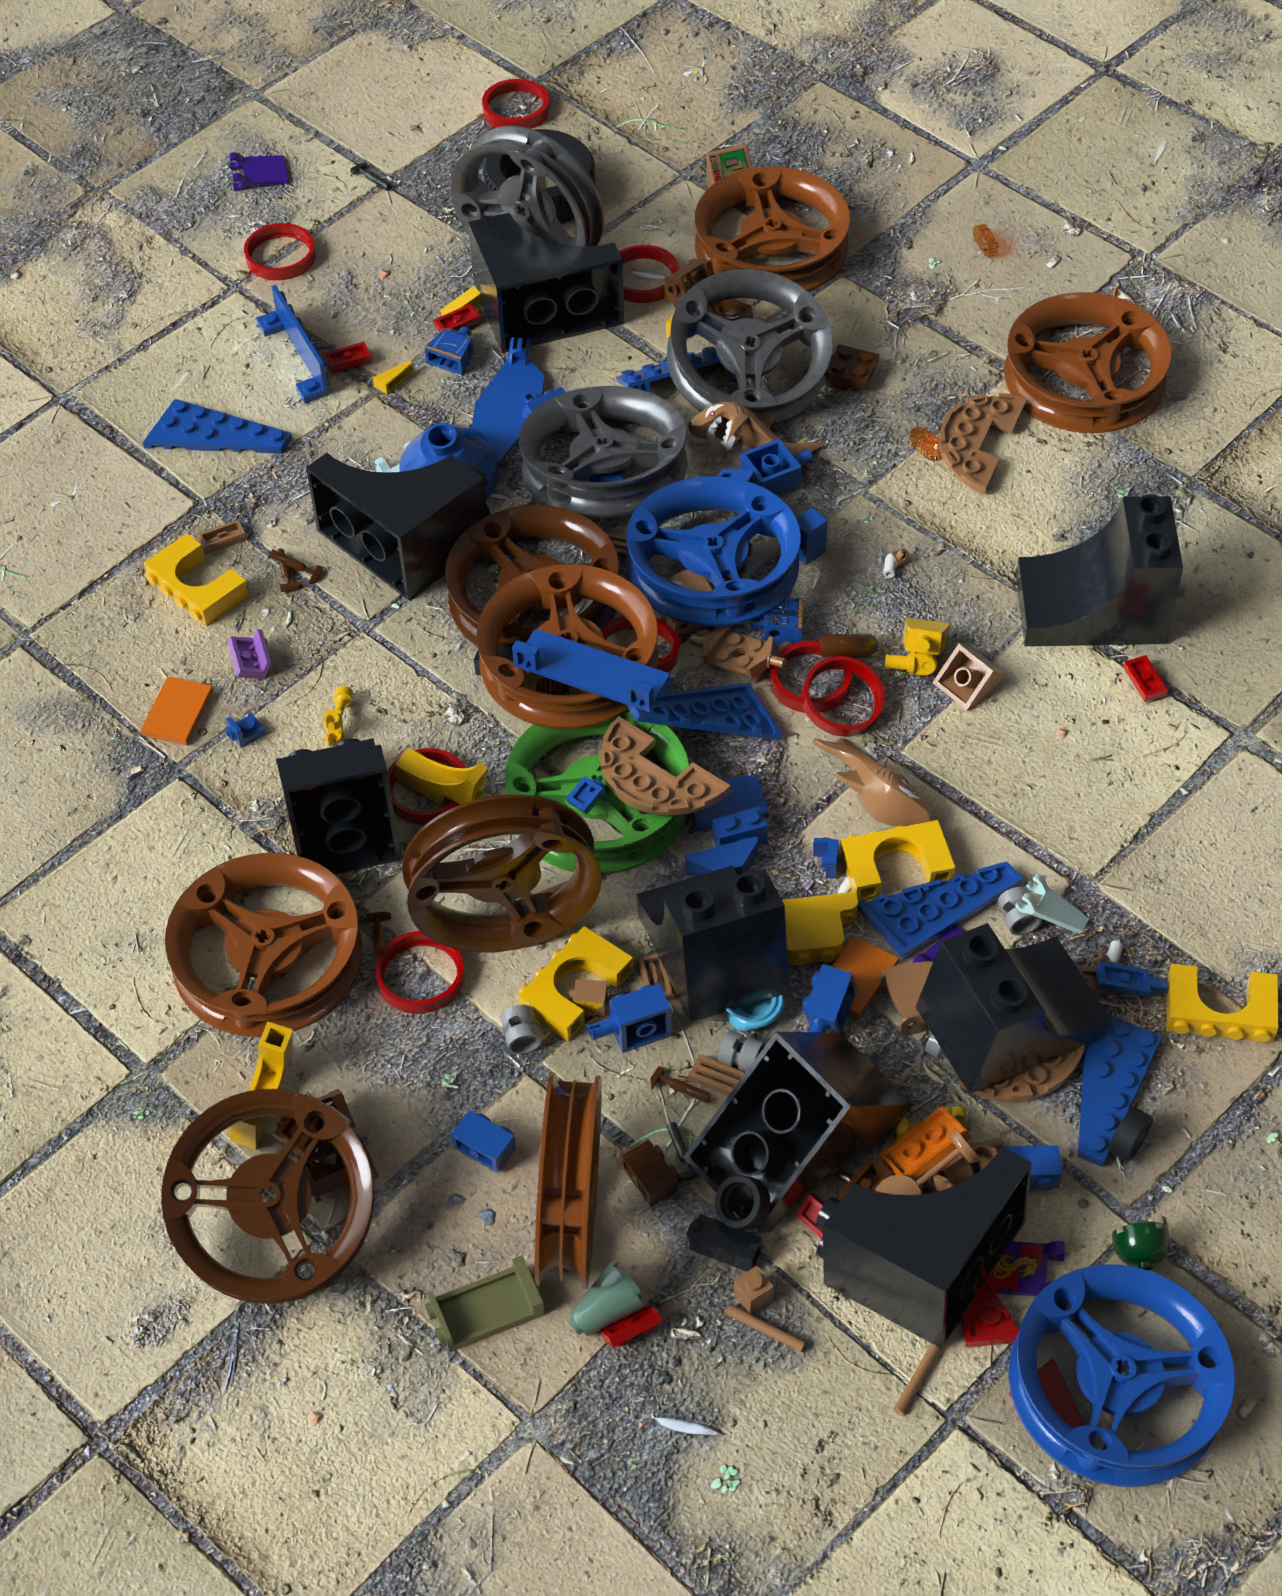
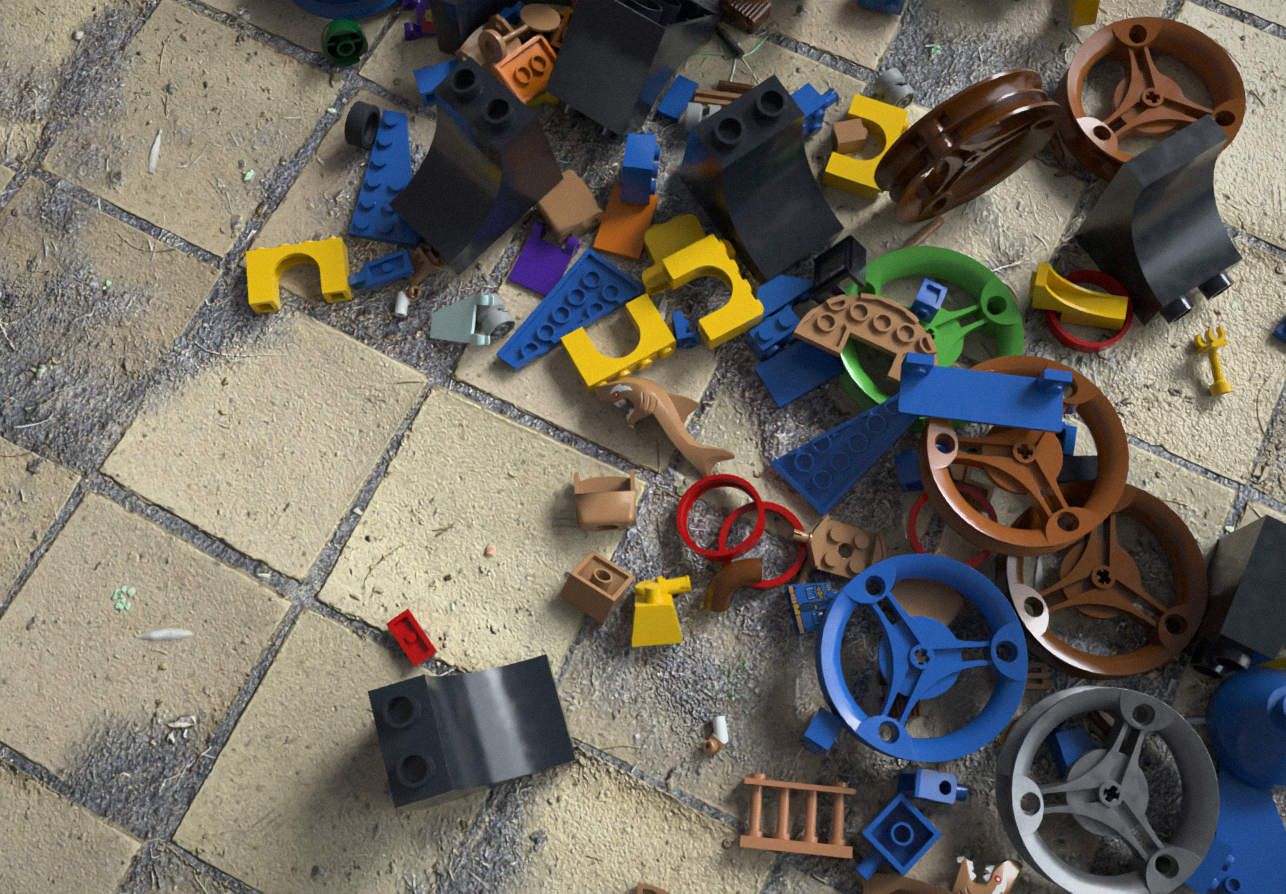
camera: 165 degrees right, 20 degrees up
none -> medium nougat piece [574,469,637,531]
none -> yellow arch [661,234,764,350]
none -> nougat fence [738,773,855,858]
none -> black window [810,234,866,305]

